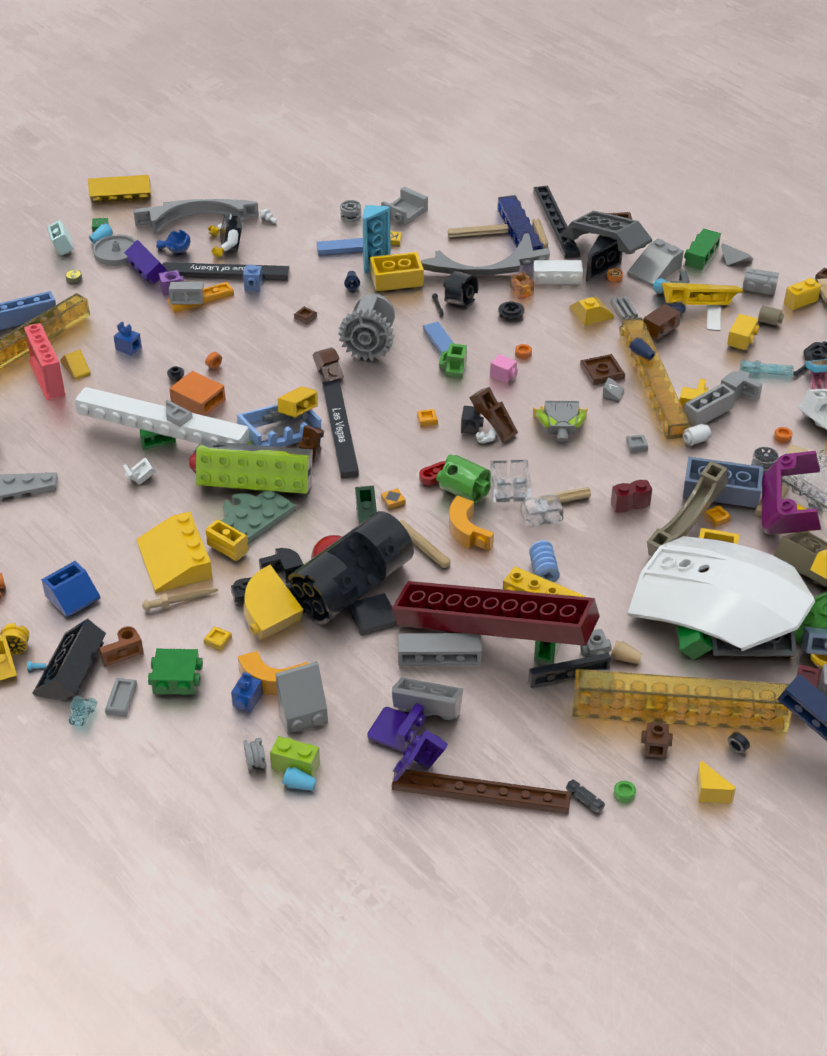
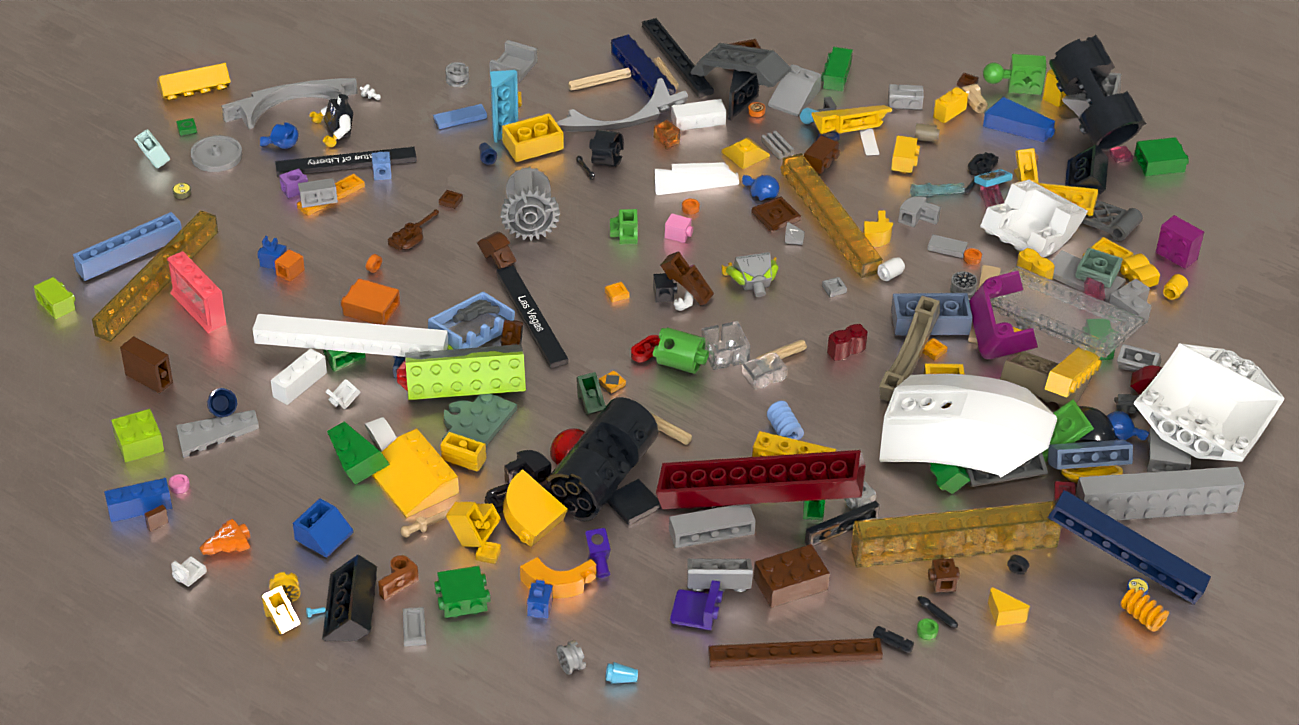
camera: 15 degrees left, 0 degrees up
yellow slope [60,349,91,380] -> none
clear light blue plate [69,696,97,726] -> none
medium azure cone [89,224,113,244] -> none
dark purple brick [124,239,168,284] -> none
light grey tile [166,400,193,427] -> none
black plate [167,366,184,382] -> none
lime brick [270,736,320,777] -> none
light grey slope [276,661,328,734] -> none
yellow brick [277,386,318,418] -> none
dark purple bracket [392,730,448,782] -> none
medium blue tile [423,322,454,355] -> none
light orange arch [449,495,494,551] -> none
black gear [498,301,525,320] -> none
tan cone [610,640,643,665] -> none
dark blue cone [629,337,656,361] -> none
light grey brick [682,383,735,427] -> none
light grey slope [721,243,754,266] -> none
none -> dark blue helmet [207,388,237,417]
none -> white brick [271,348,327,405]
none -> orange brick [275,249,305,282]
none -> green wedge [327,421,390,485]
none -> white slope [365,417,397,452]
none -> reddish brown piece [388,209,439,251]
none -> yellow brick [446,502,501,547]
none -> dark purple bracket [585,528,611,578]
none -> white wedge [654,162,739,195]
none -> blue hair [742,175,780,201]
none -> reddish brown brick [753,544,830,608]
none -> black piece [917,596,958,628]
none -> light grey tile [928,234,968,258]

